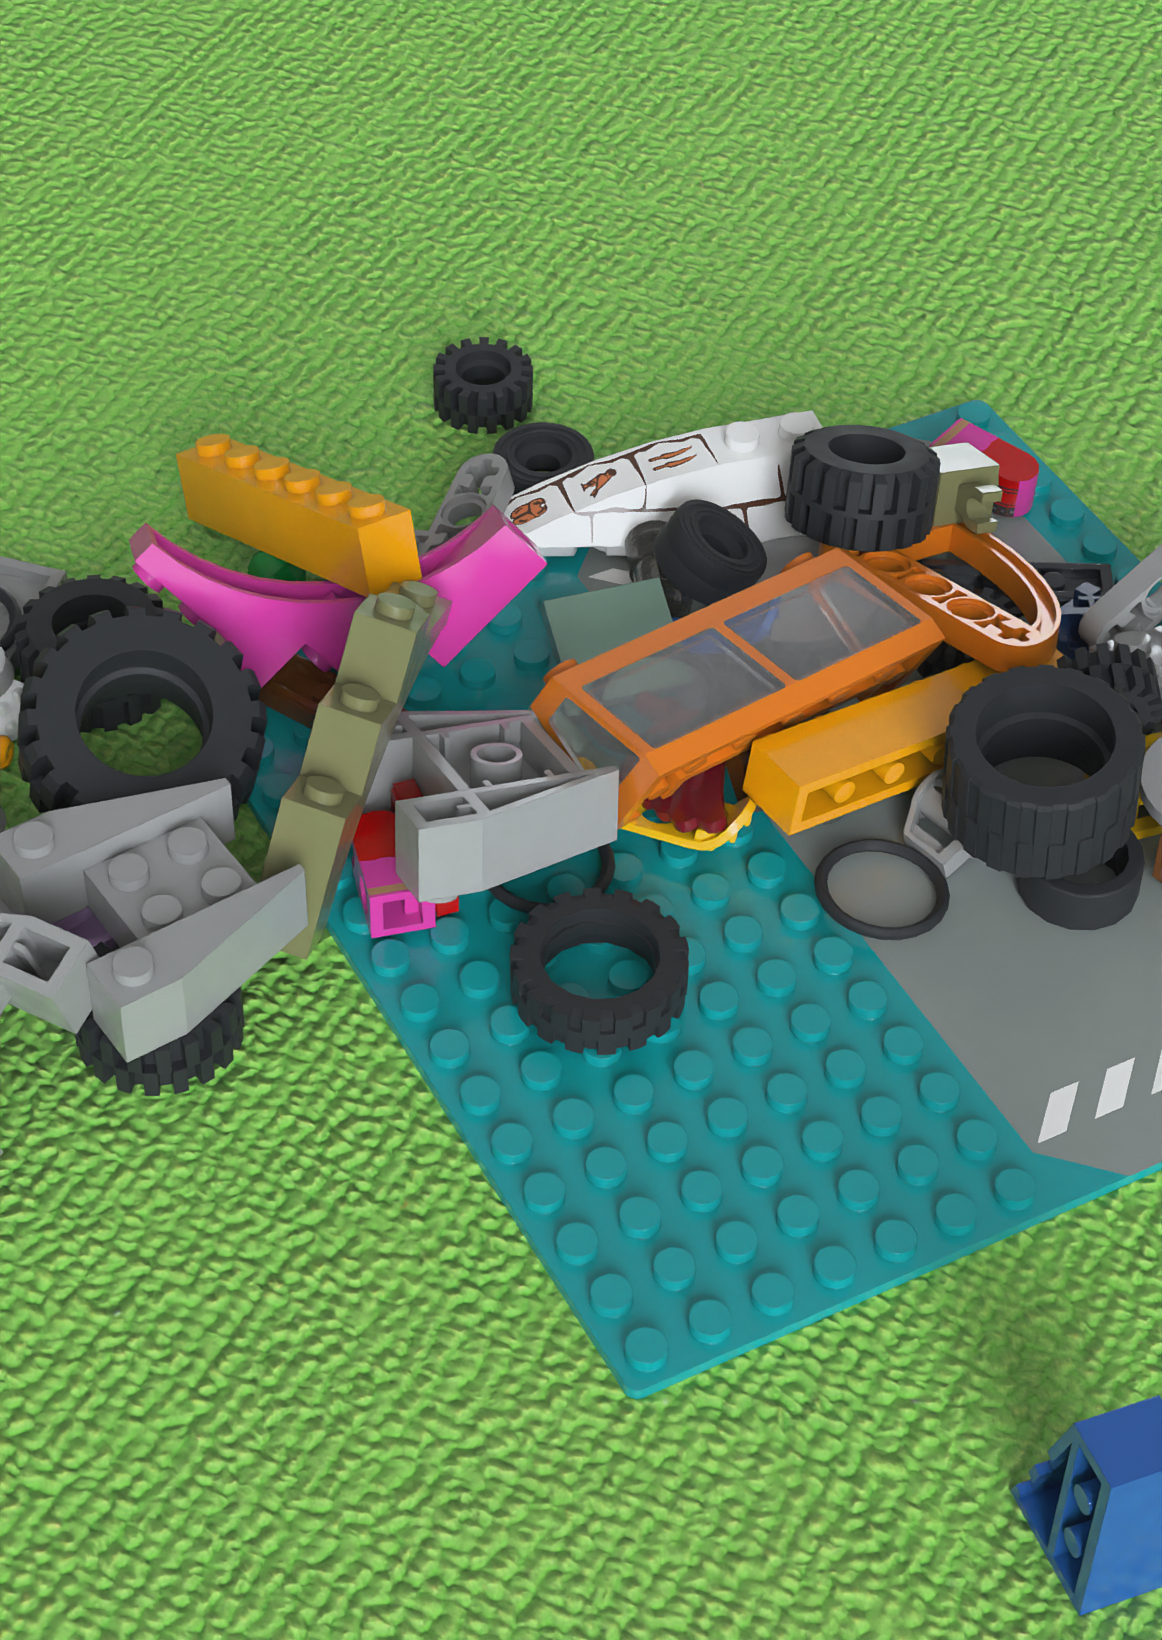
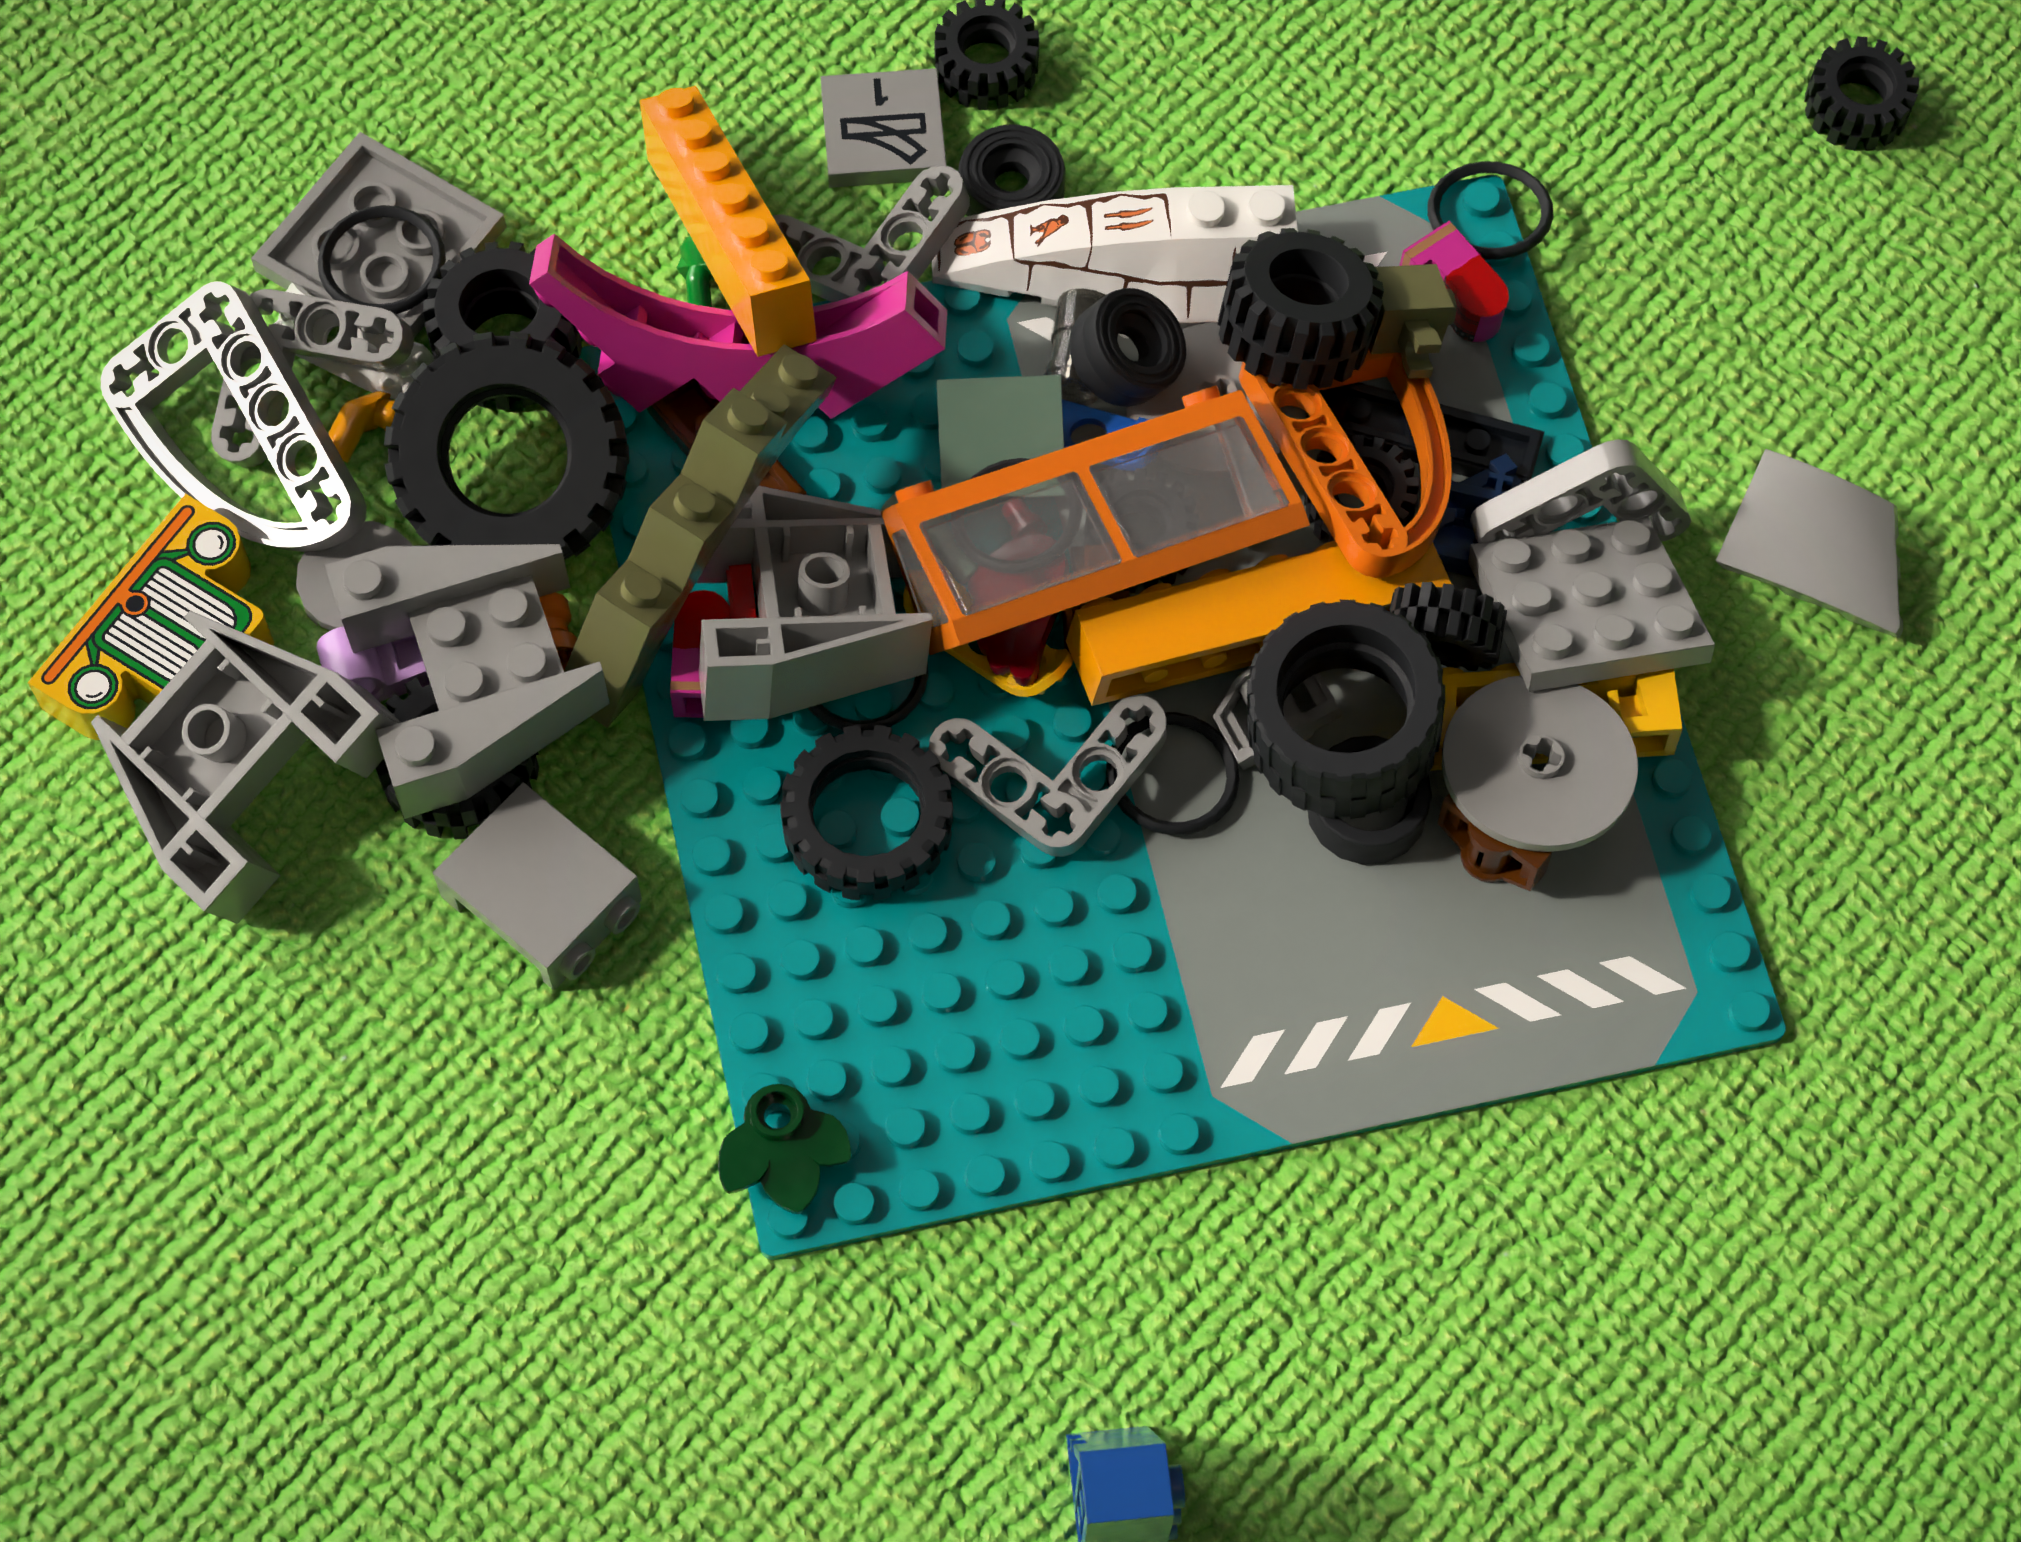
camera: 15 degrees right, 20 degrees up
none -> light grey panel [433,782,642,990]
none -> dark green plate [718,1084,851,1214]
none -> light grey tile [820,68,946,188]
none -> light grey beam [929,695,1168,857]
none -> black tyre [1428,161,1554,260]

